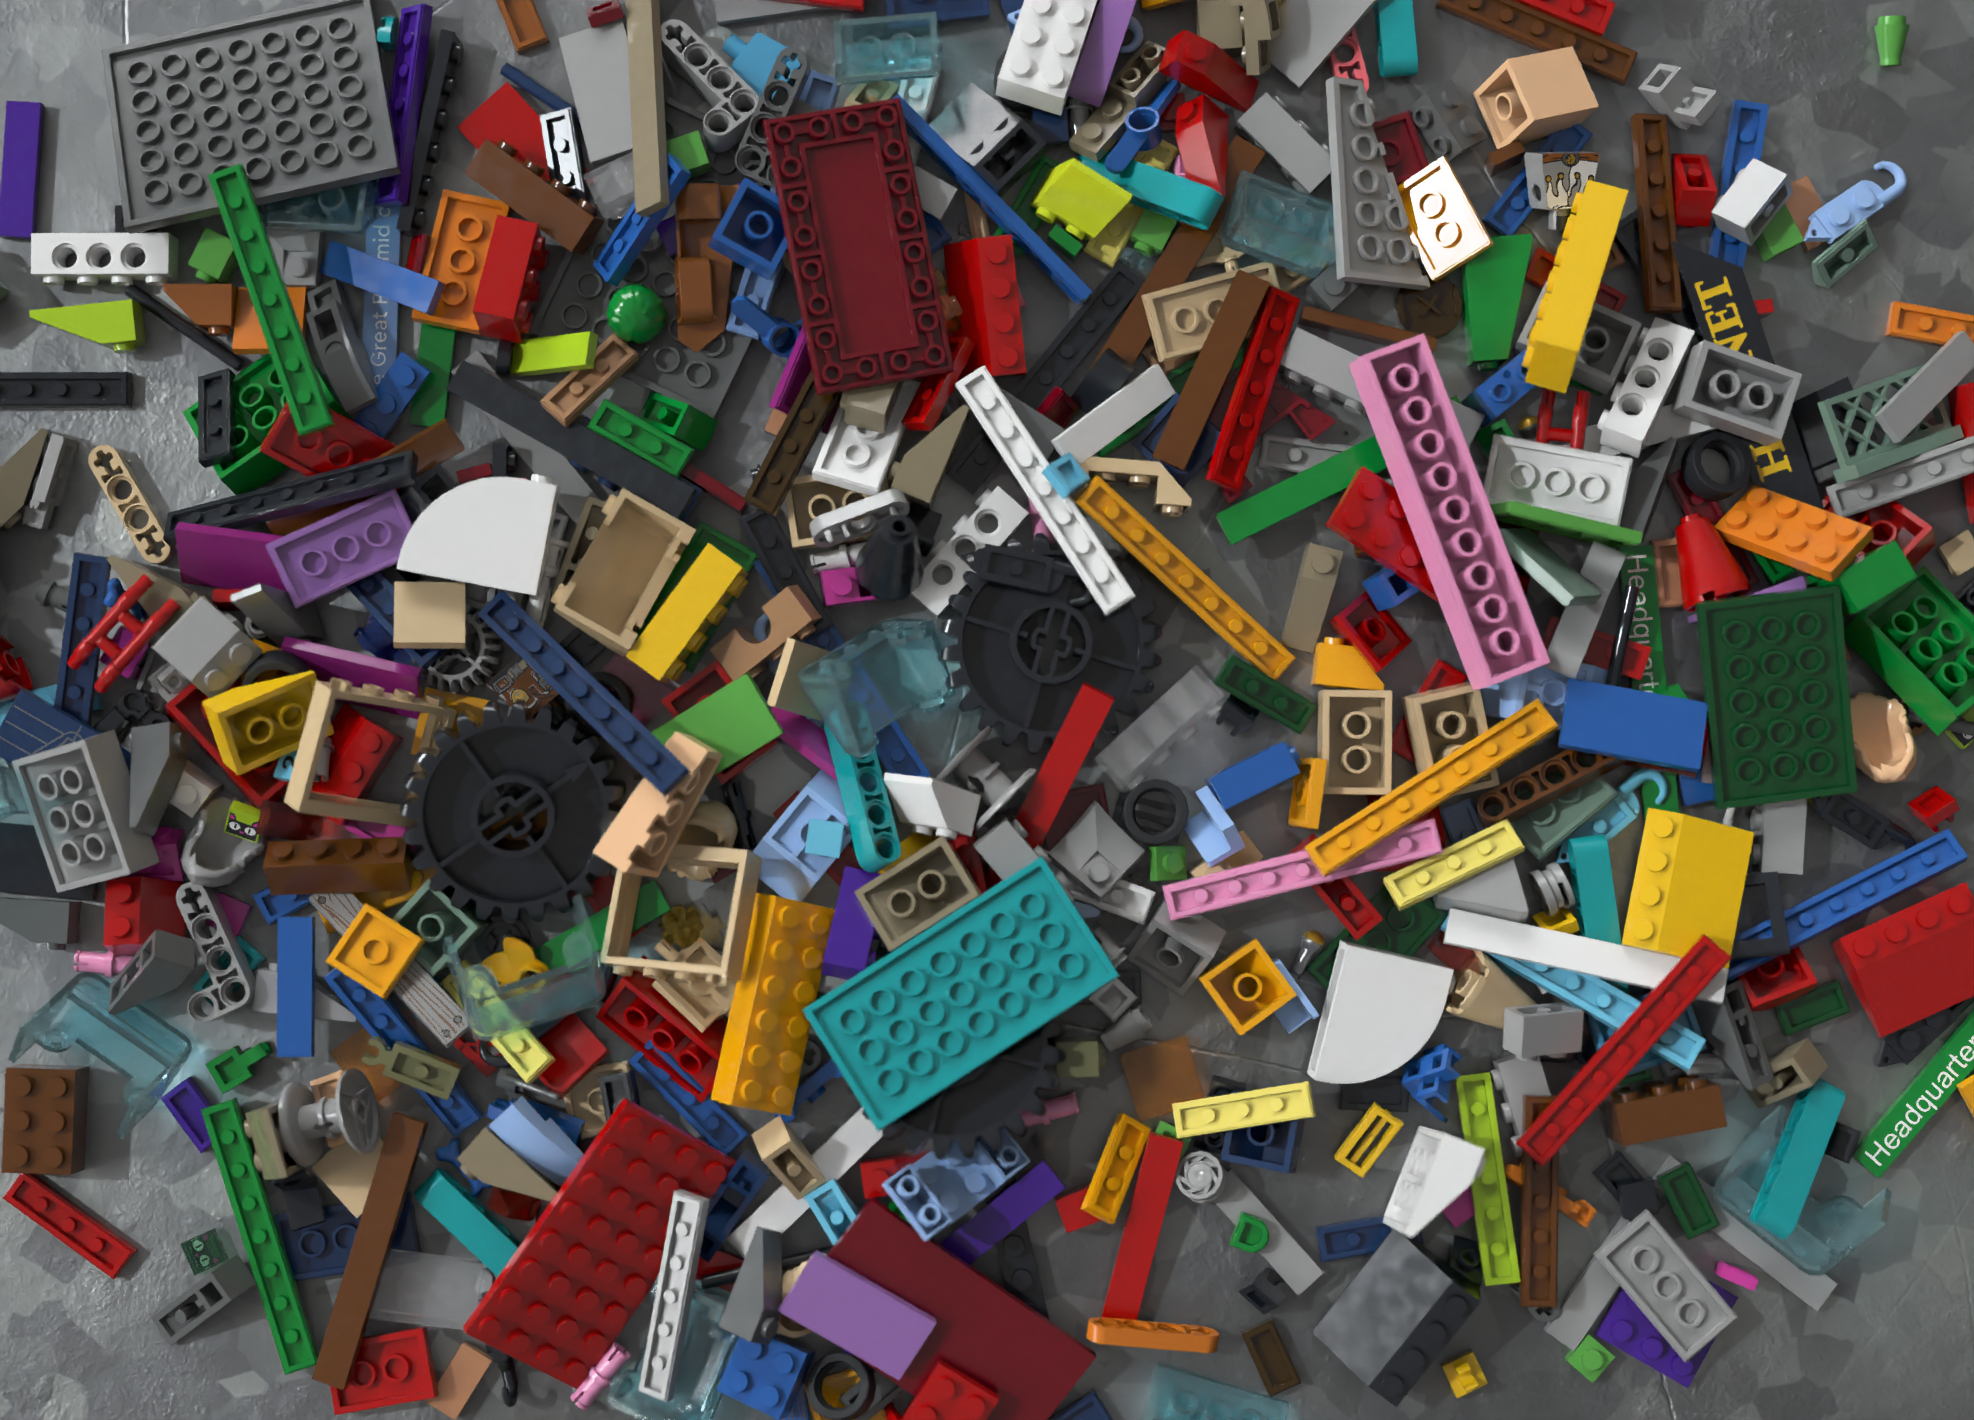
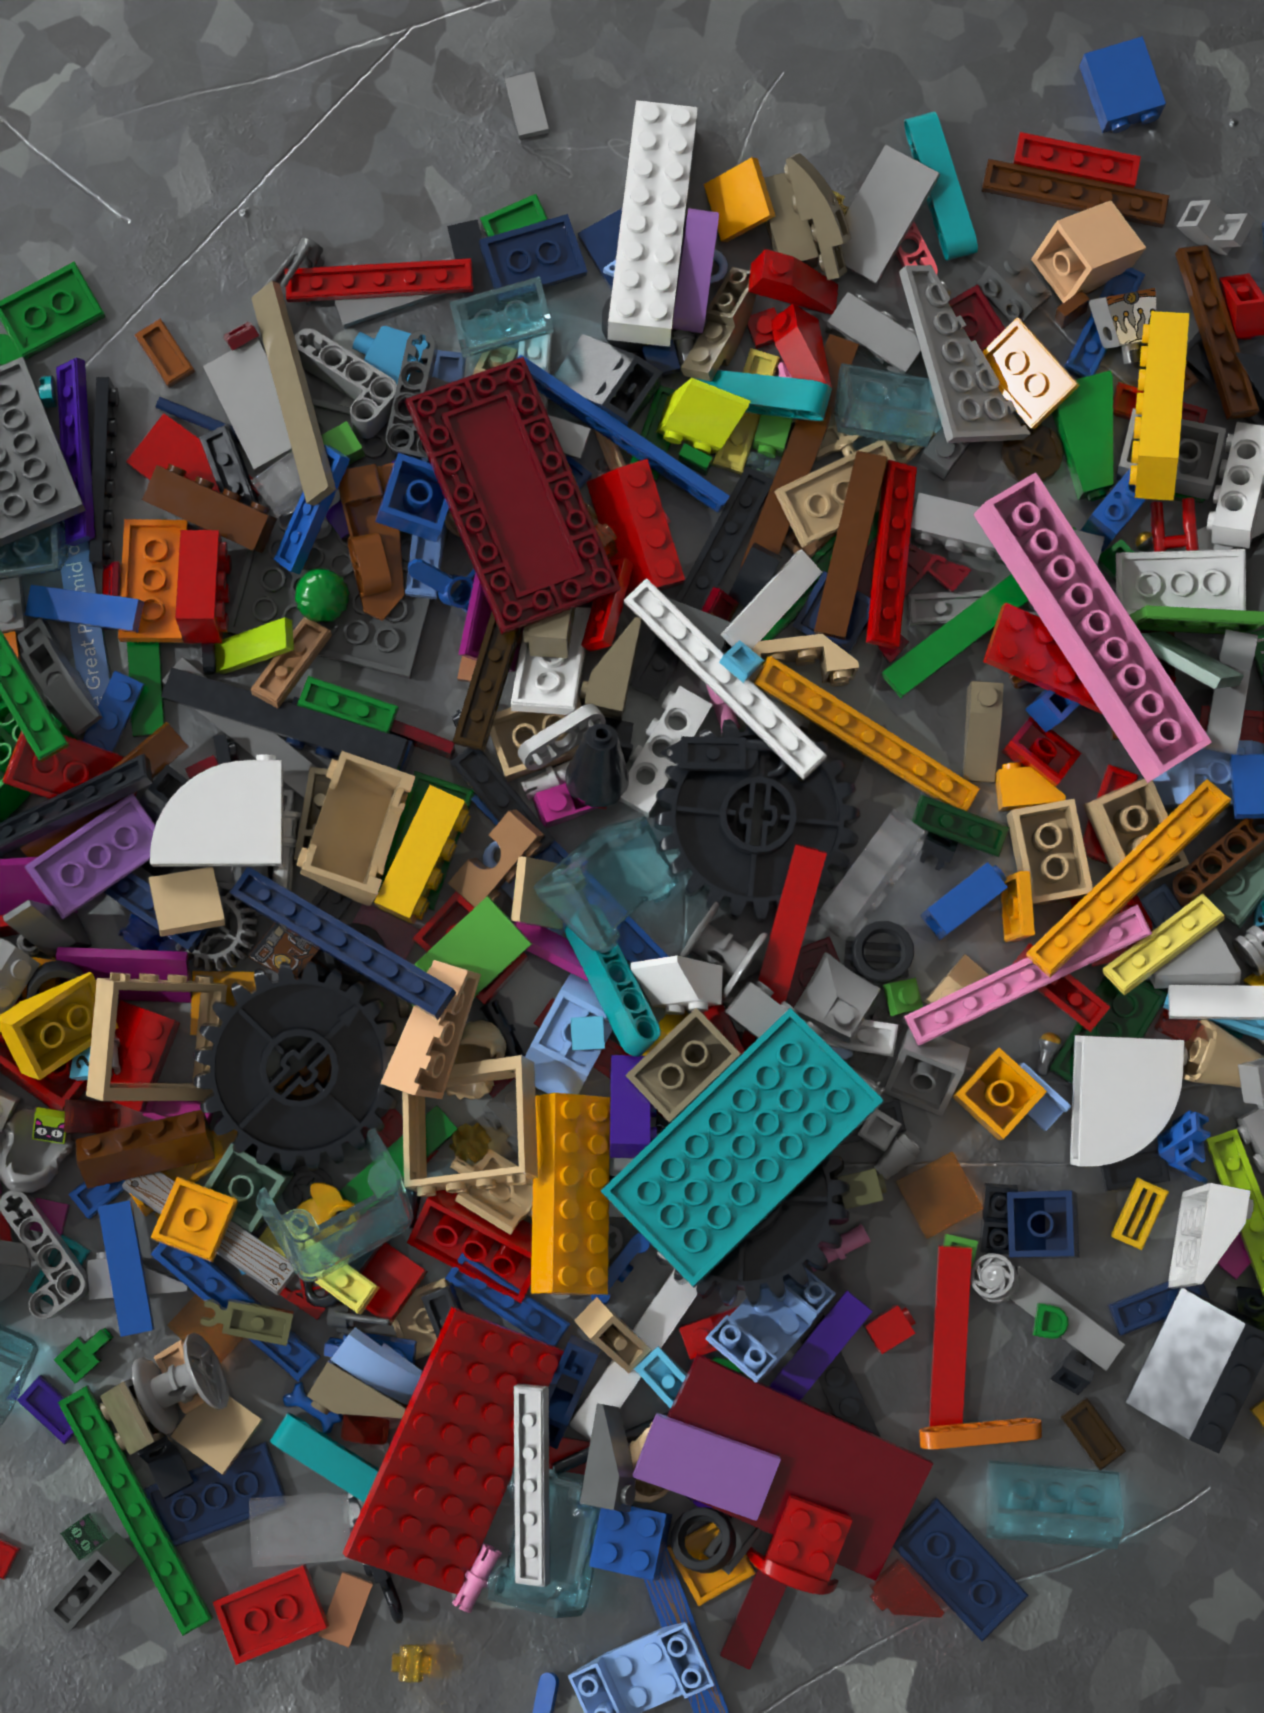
camera: 15 degrees left, 5 degrees down
reddish brown tile [312,1112,429,1390] -> none
green slope [638,391,718,452] -> none
light orange tile [1080,1113,1151,1224] -> none
blue piece [1105,79,1181,174] -> none
light yellow tile [1172,1081,1316,1139] -> none
light blue panel [1184,785,1246,867] -> none
reddish brown tile [1298,306,1438,354] -> none

